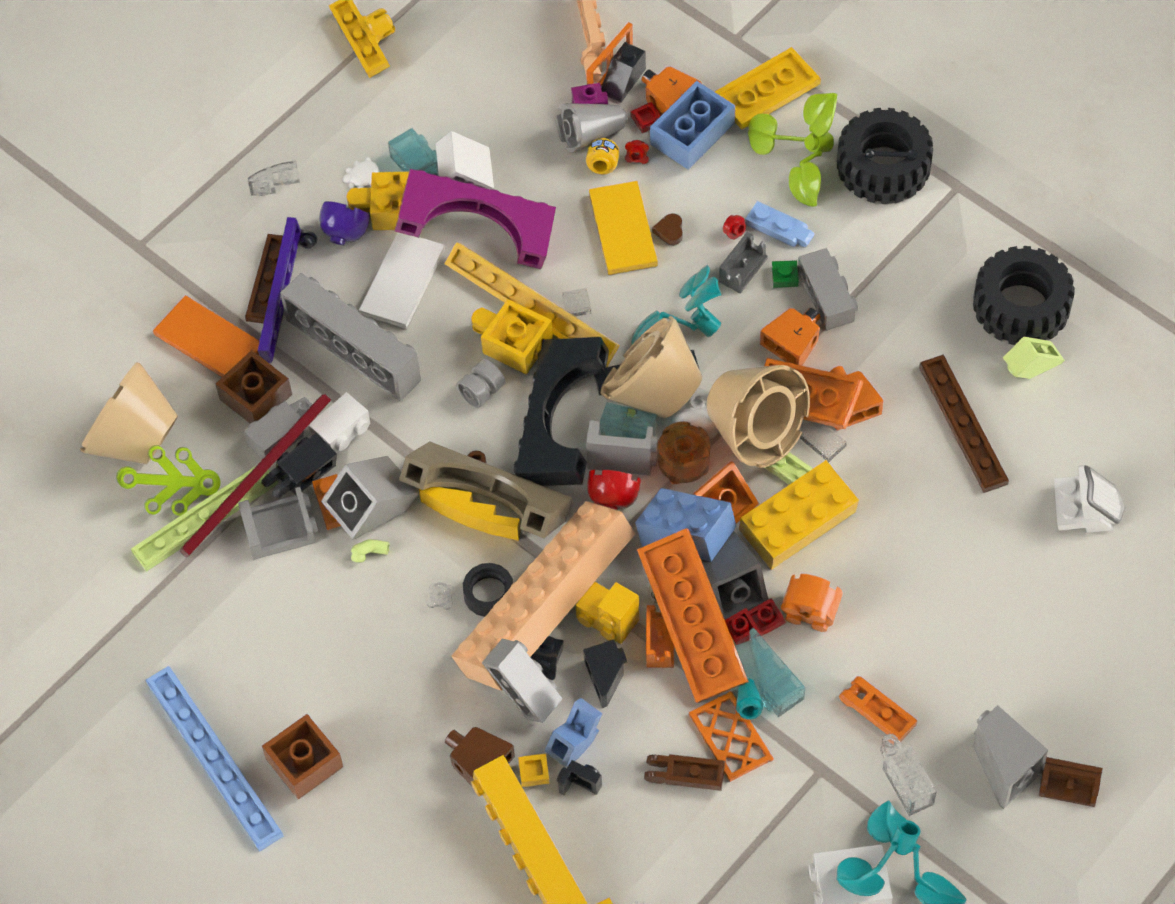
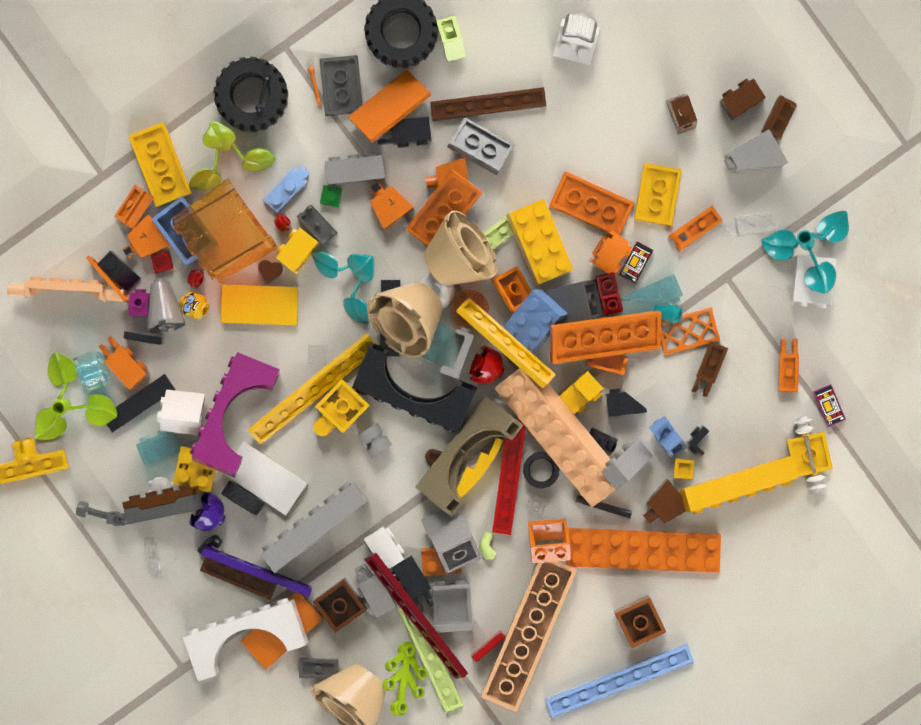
camera: 80 degrees left, 30 degrees up
none -> lime plant [35,352,117,440]
none -> clear light blue brick [73,350,111,394]
none -> dark grey bar [76,501,127,526]
none -> orange hinge [99,336,149,390]
none -> black tile [106,374,176,433]
none -> orange plate [114,185,154,229]
none -> piece [122,484,203,525]
none -> black tile [123,331,165,345]
none -> clear orange windscreen [172,178,278,283]
none -> white arch [183,598,309,681]
none -> black tyre [221,480,265,516]
none -> yellow brick [276,228,320,274]
none -> dark grey plate [299,658,338,679]
none -> orange hinge [307,66,322,106]
none -> dark grey tile [320,55,363,117]
none -> orange tile [348,70,431,143]
none -> black hinge [378,117,431,148]
none -> tile [447,117,515,175]
none -> yellow plate [456,298,556,388]
none -> red tile [471,630,505,662]
none -> light nougat brick [481,561,577,712]
none -> red plate [492,419,526,535]
none -> orange window [528,518,571,563]
none -> orange tile [549,171,635,235]
none -> orange plate [566,528,721,573]
none -> black bar [575,495,632,519]
none -> tile [619,241,654,284]
none -> yellow tile [634,163,682,226]
none -> reddish brown torso [666,94,697,134]
none -> reddish brown brick [719,78,766,120]
none -> orange hinge [778,338,799,392]

